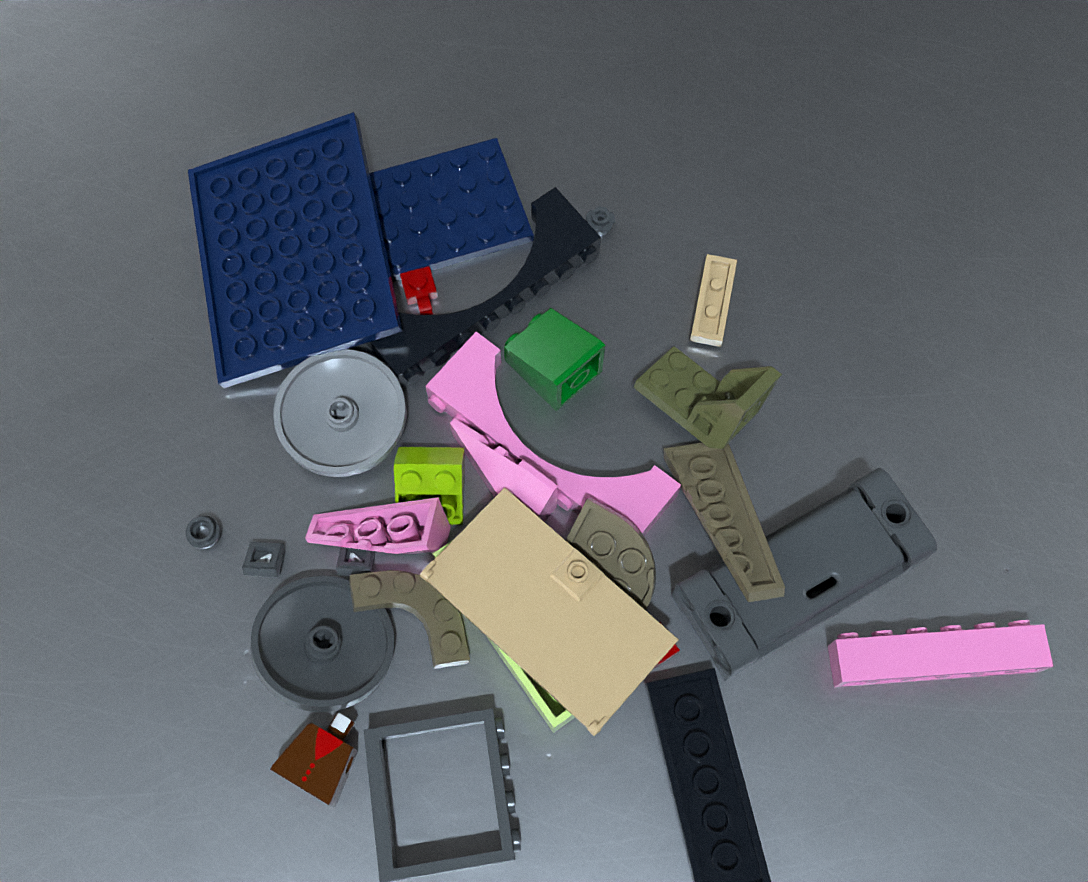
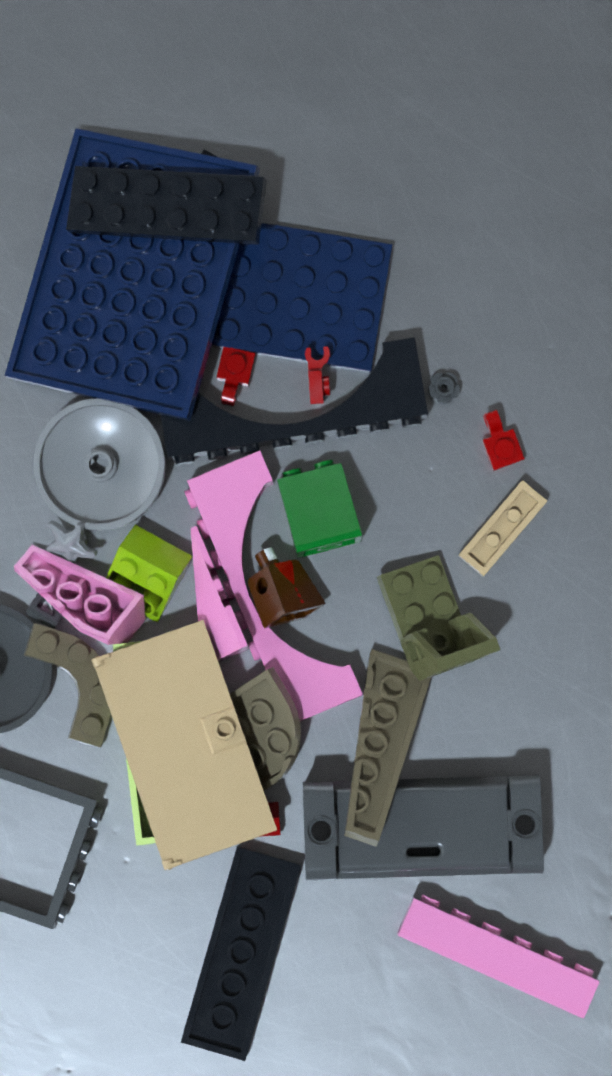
camera: 30 degrees right, 15 degrees up
none -> light grey animal [45,520,98,566]
none -> black plate [66,166,267,245]
none -> reddish brown torso [248,547,326,628]
none -> red plate [305,346,330,404]
none -> red plate [482,410,525,471]

